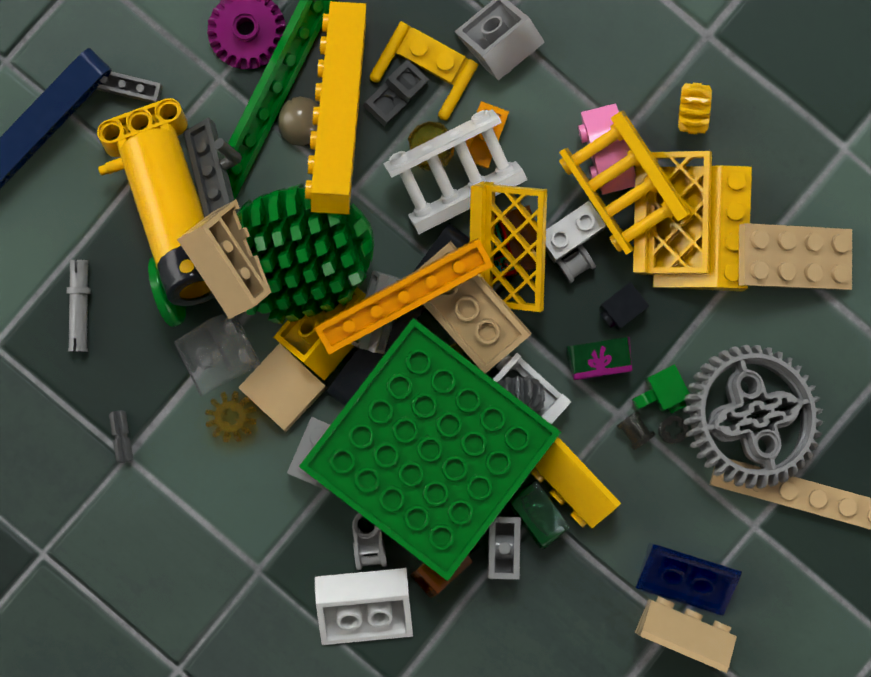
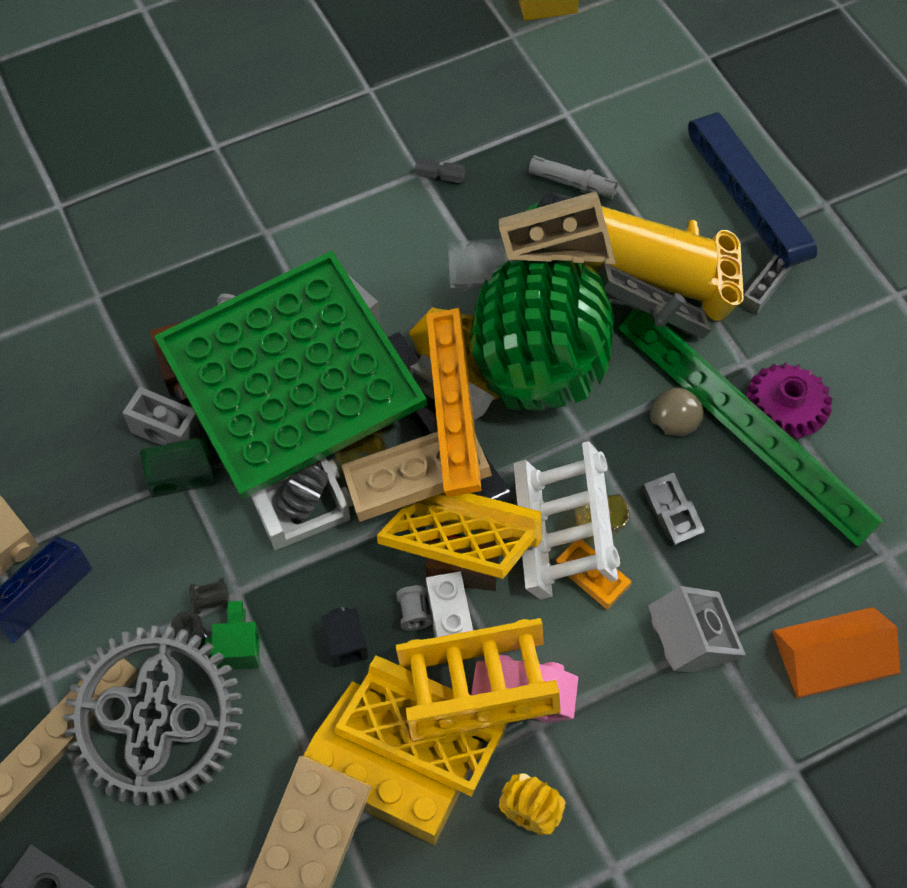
camera: 115 degrees right, 25 degrees down
clear yellow gear [205,391,257,443] -> none
tan slope [238,343,327,432] -> none
yellow brick [305,1,366,214] -> none
white slope [315,568,413,645] -> none
yellow plate [369,21,479,120] -> none
yellow slope [531,437,621,529] -> none
dark green piece [566,337,632,380] -> none

